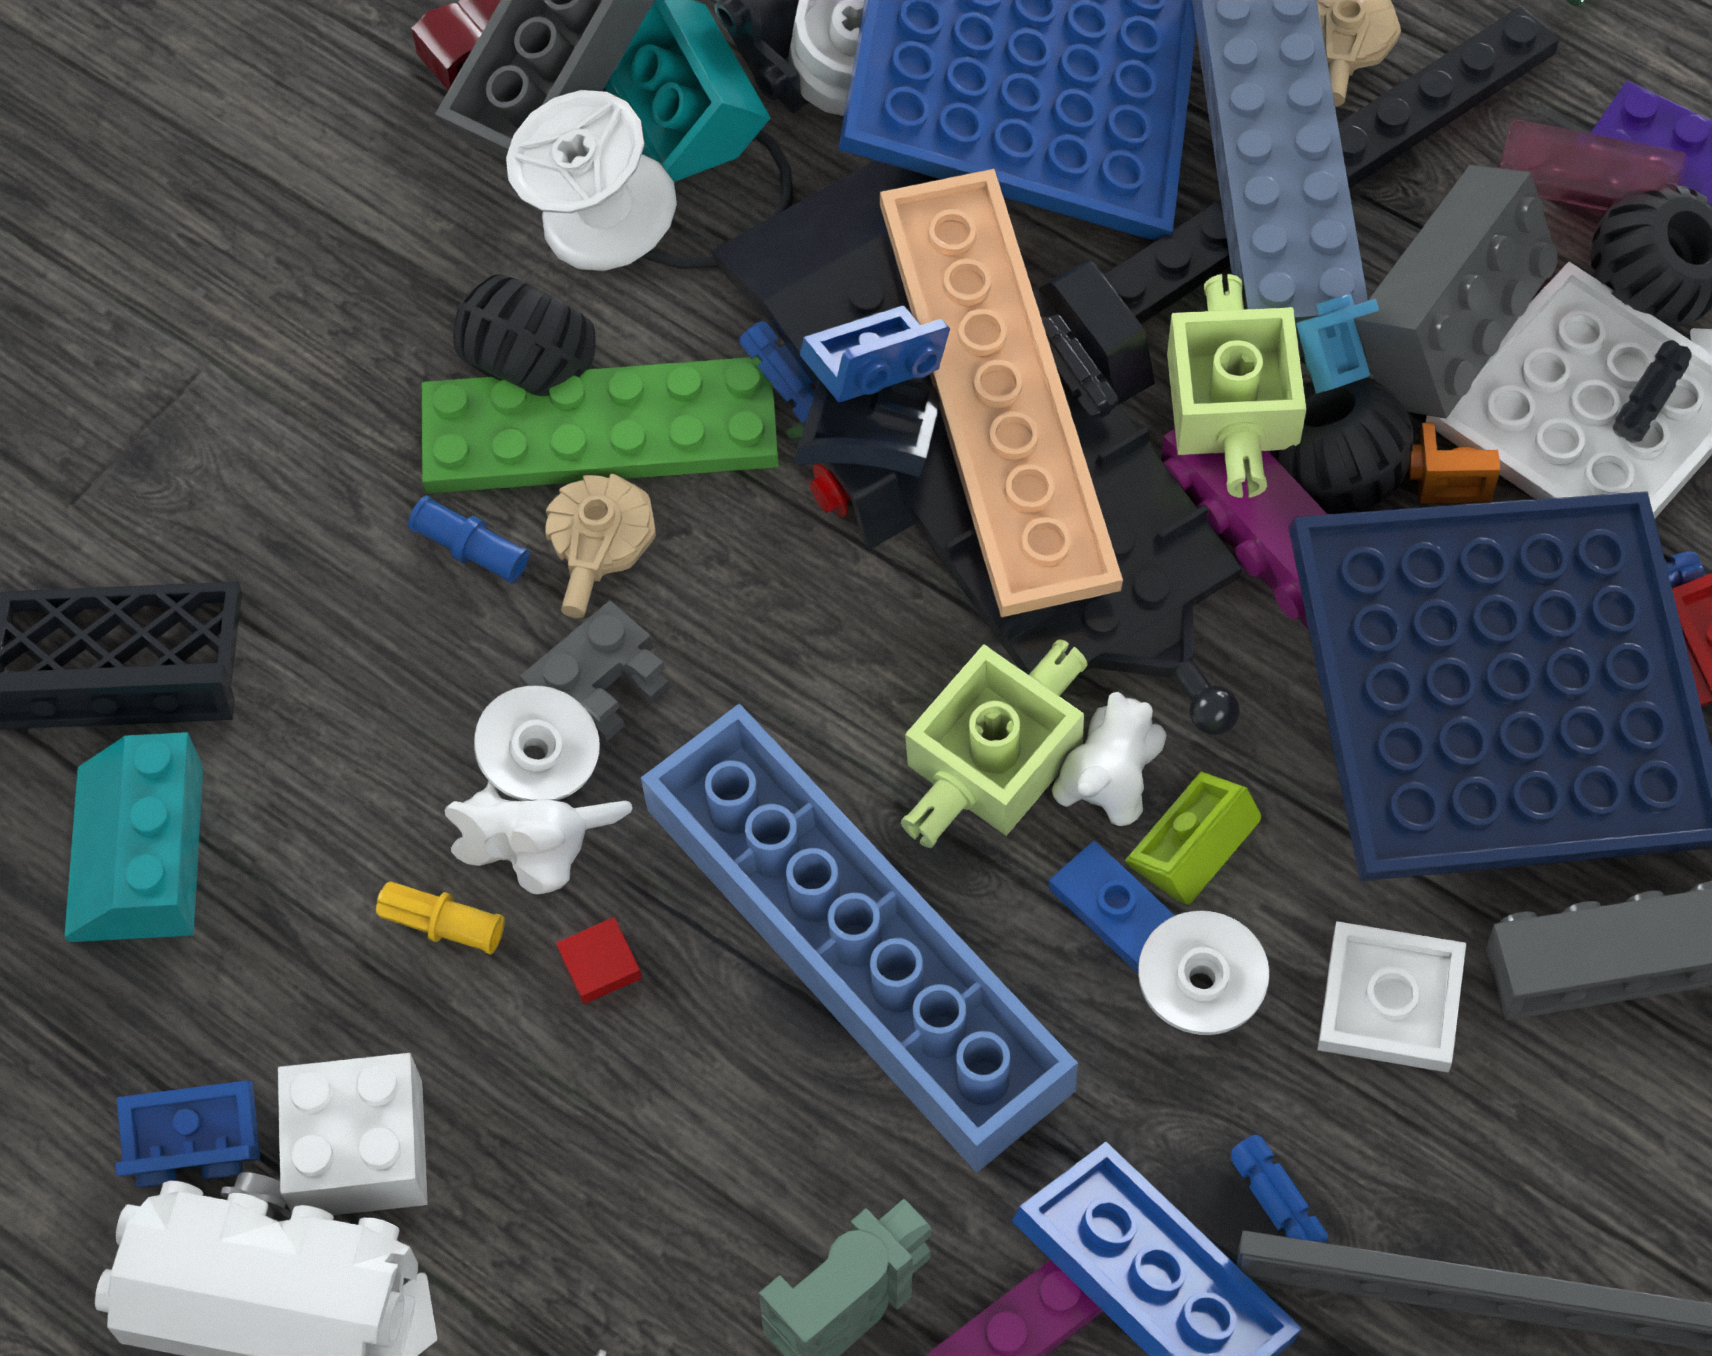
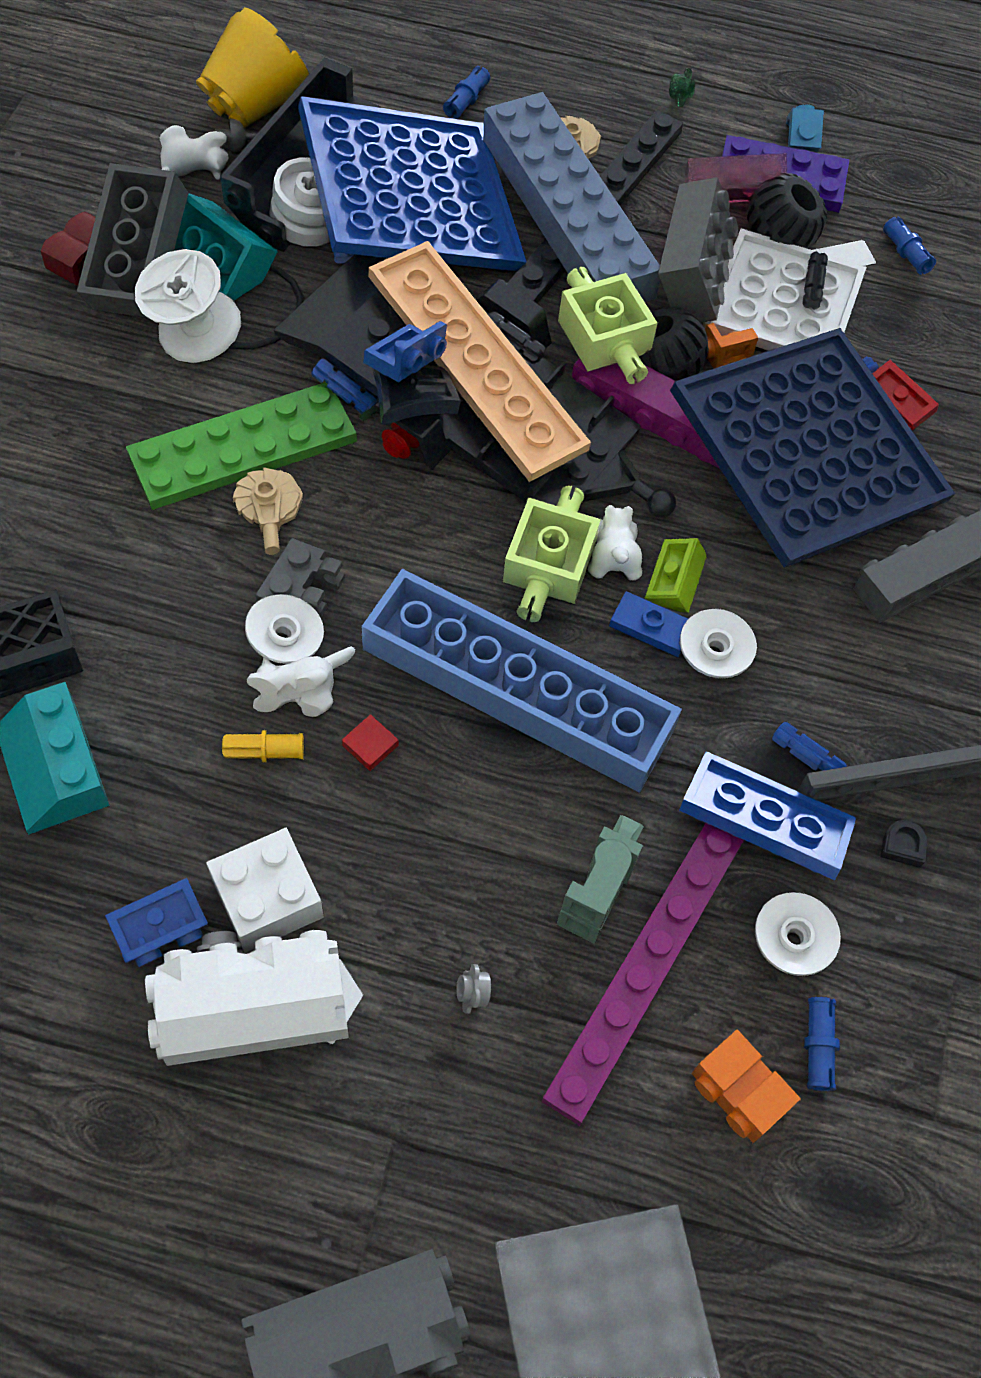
camera: 30 degrees left, 0 degrees up
blue pin [408,495,530,584] -> none
black wheel [453,274,596,396] -> none
dark azure bracket [1295,293,1379,393] -> none
white plate [1317,921,1466,1073] -> none

